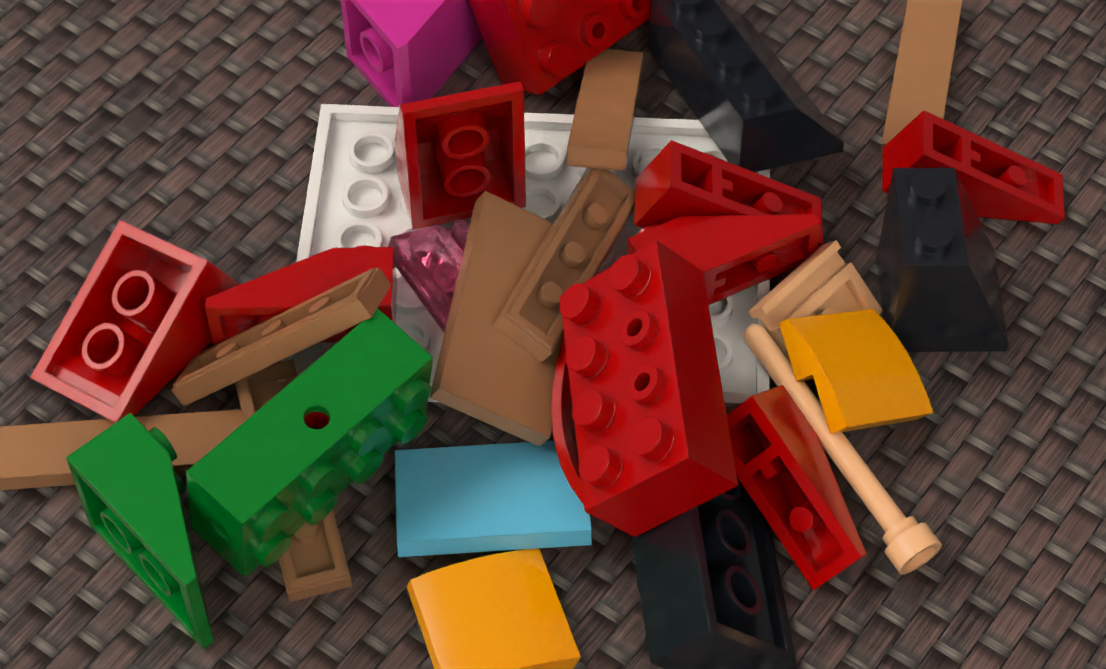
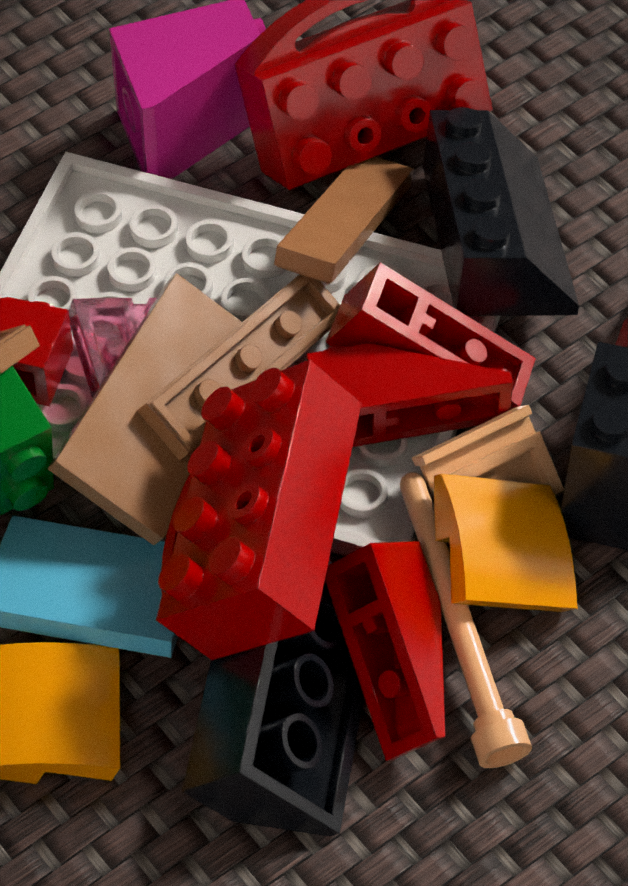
camera: 15 degrees right, 0 degrees up
red slope [394,81,526,230] -> none

